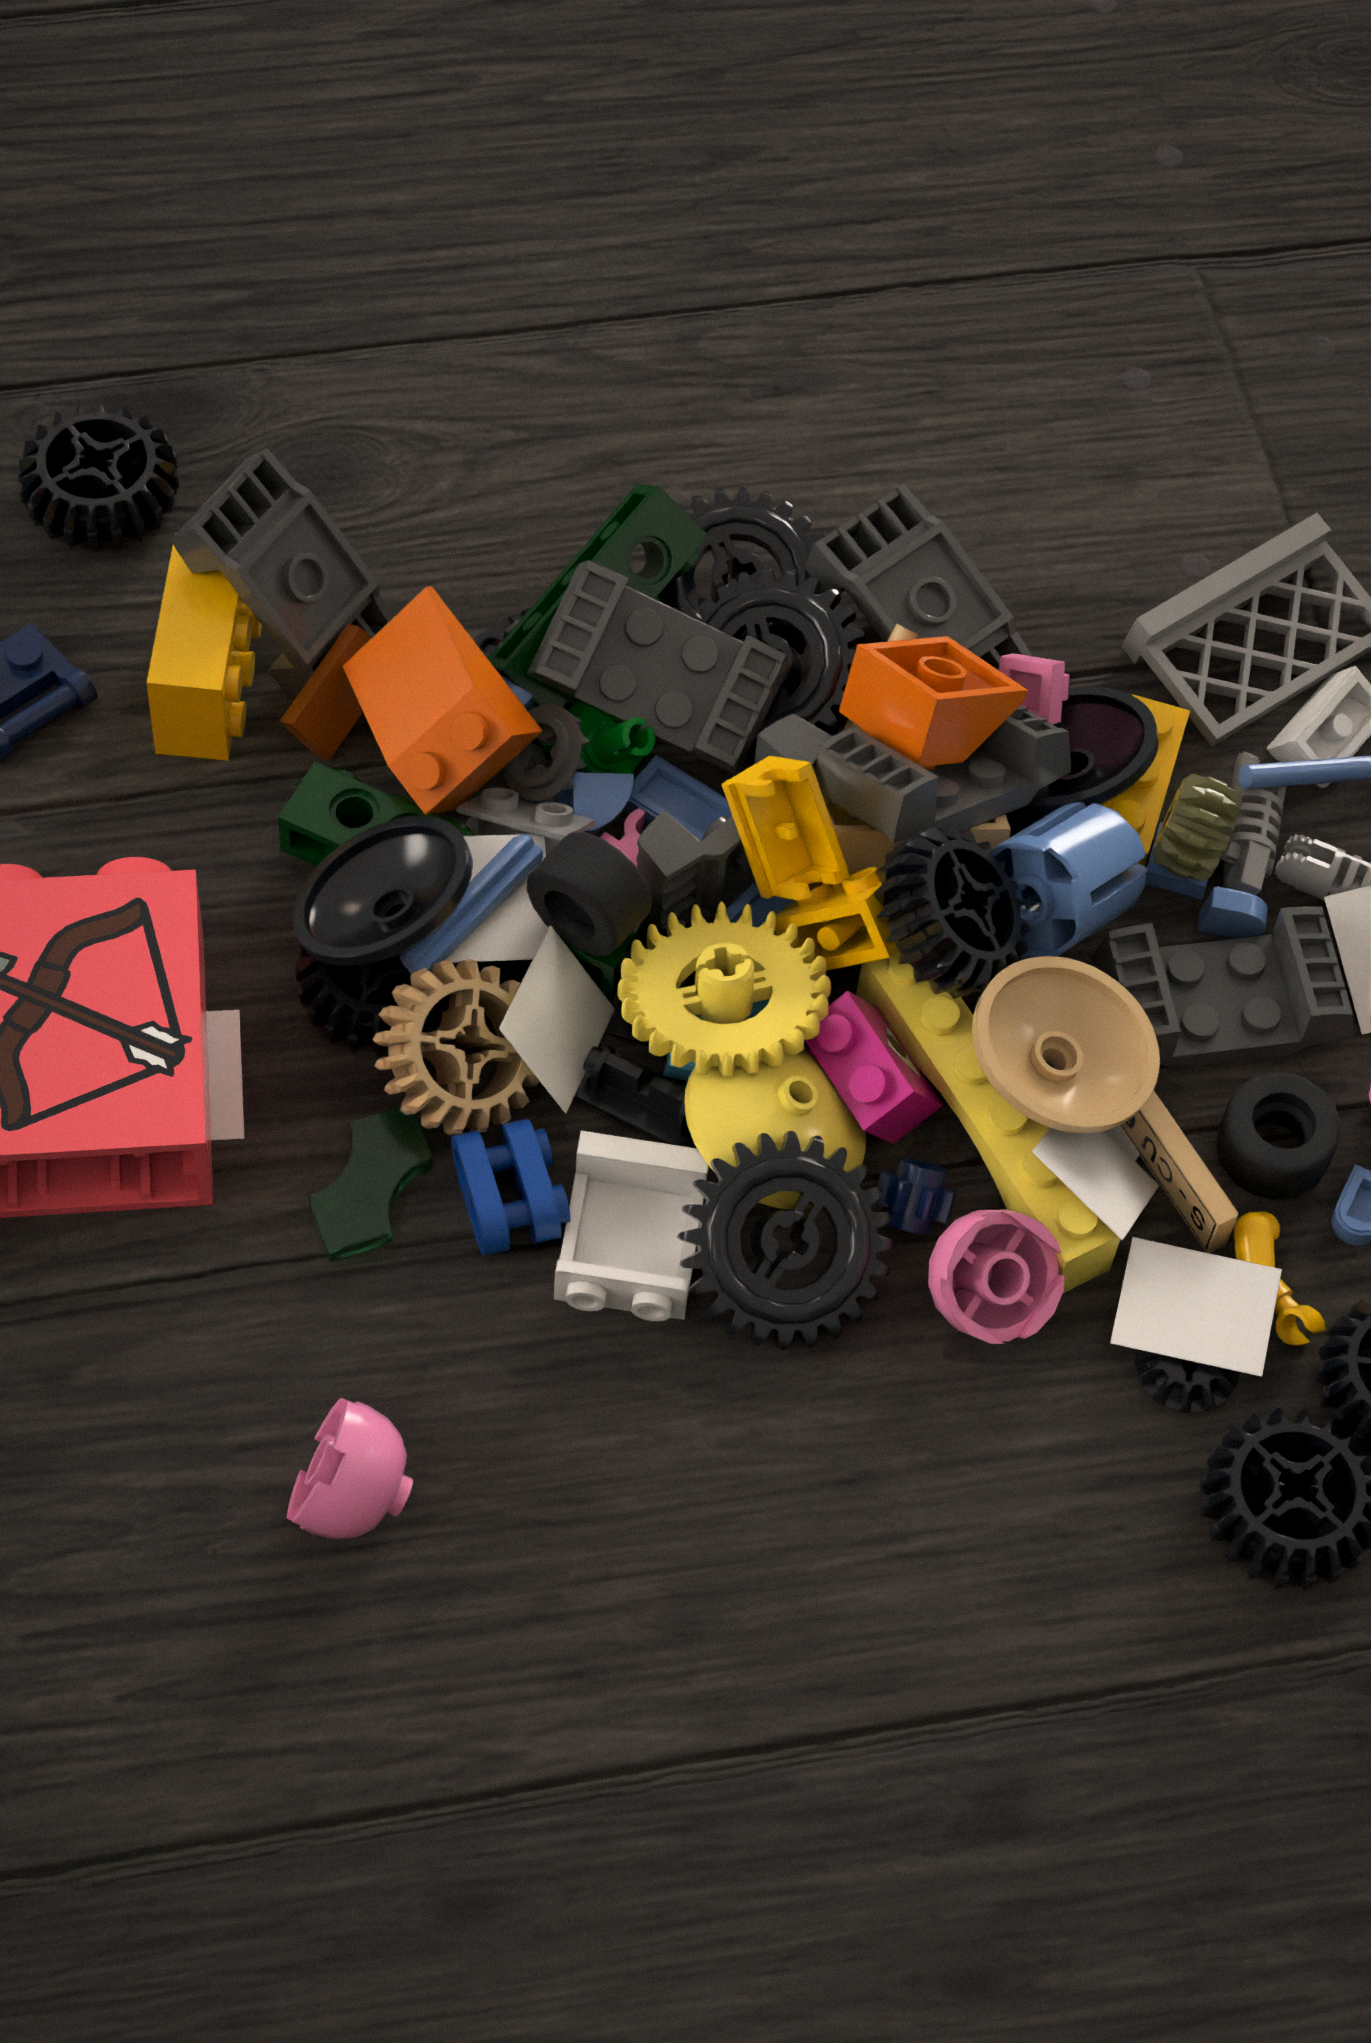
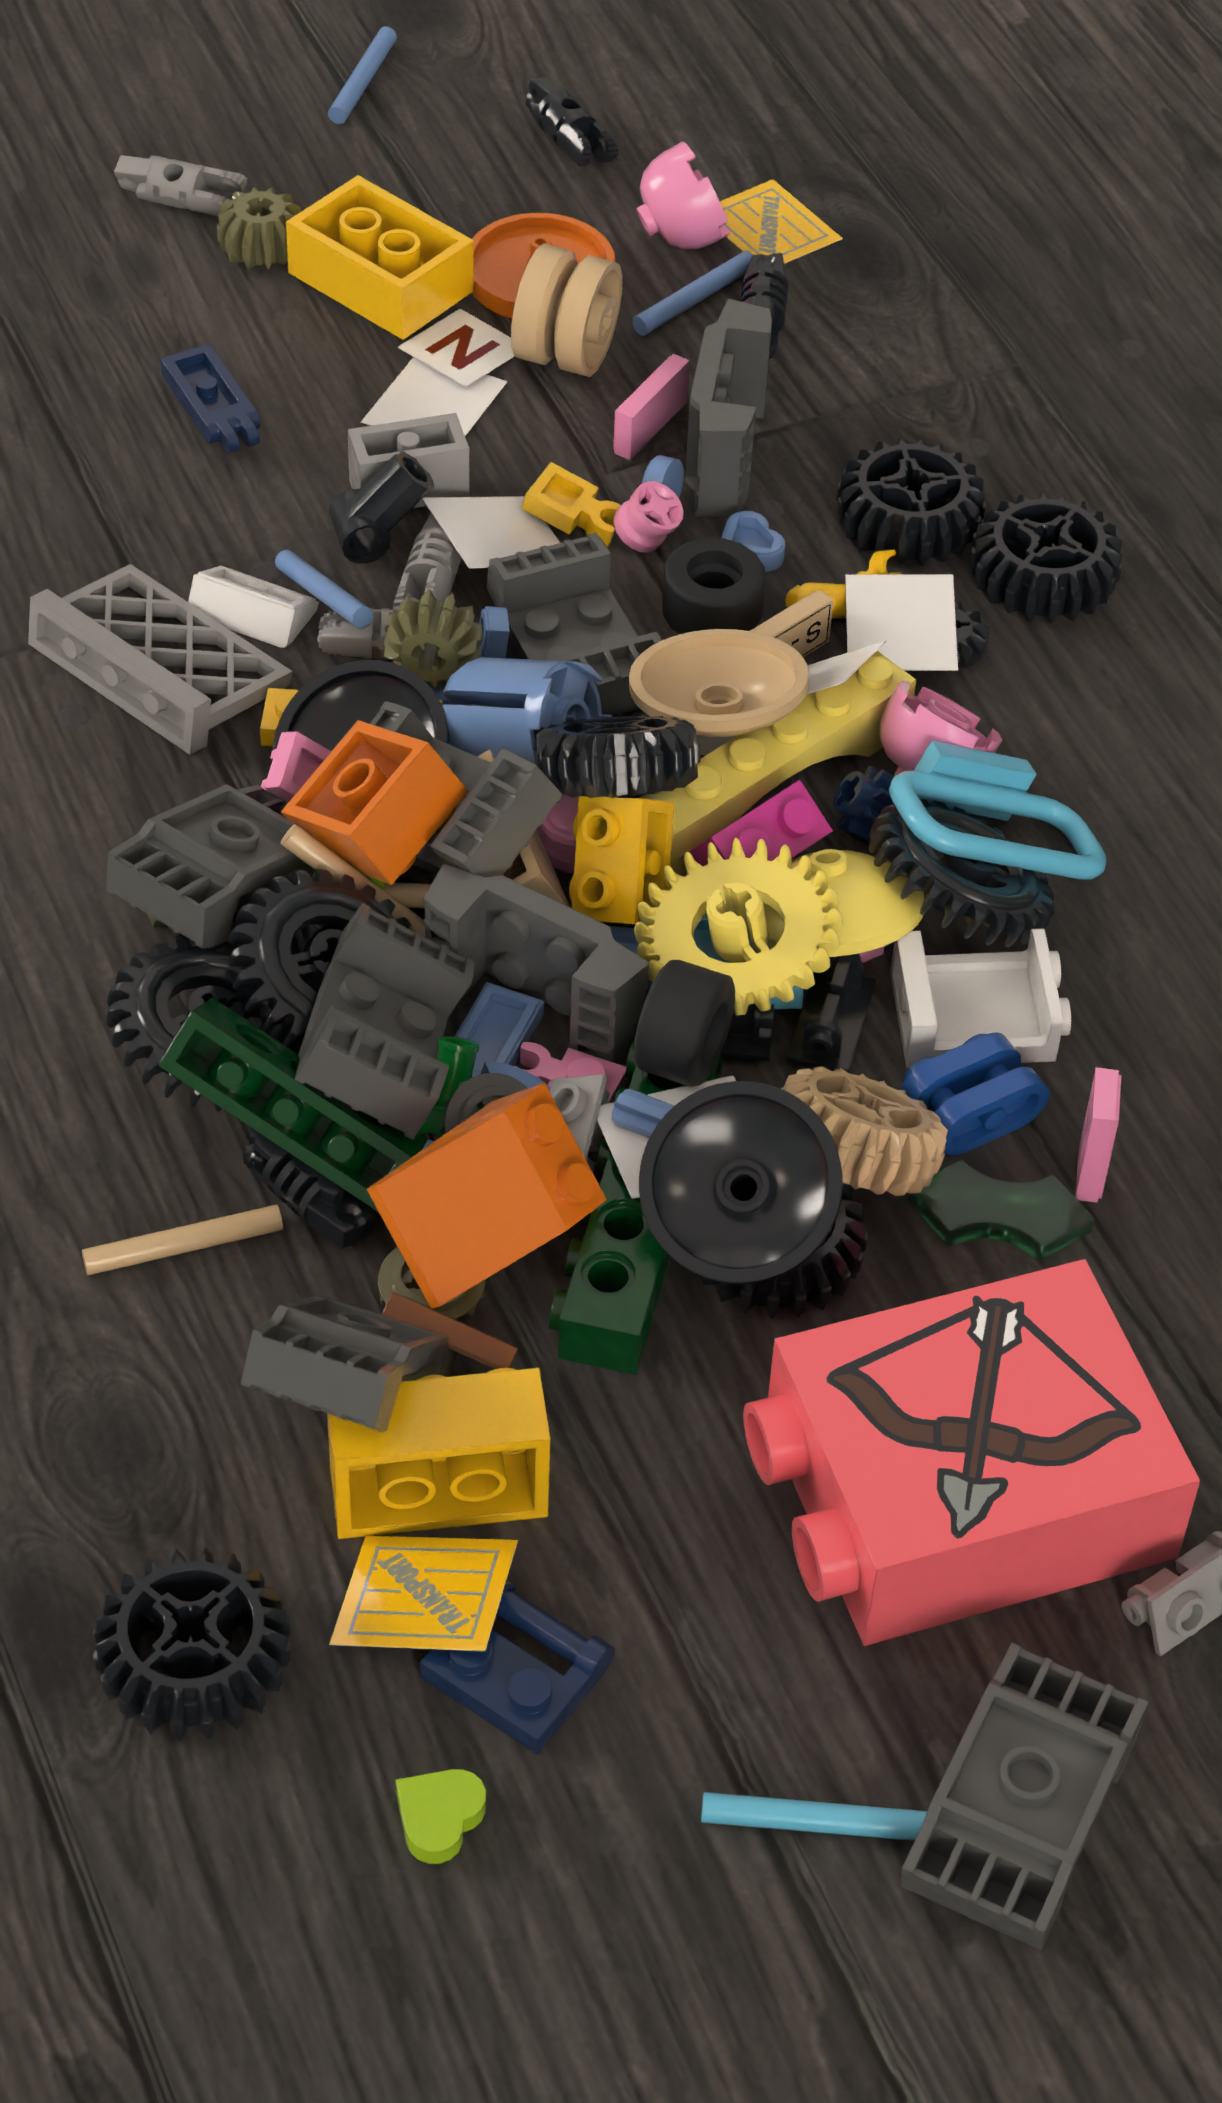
camera: 100 degrees left, 10 degrees down
white sticker [499,925,615,1114] -> none
yellow hinge [721,756,850,900] -> none
none -> tan bar [82,1204,283,1276]
none -> yellow sticker [329,1536,518,1651]
none -> medium azure bar [889,740,1107,880]
none -> bright pink tile [1075,1067,1122,1203]

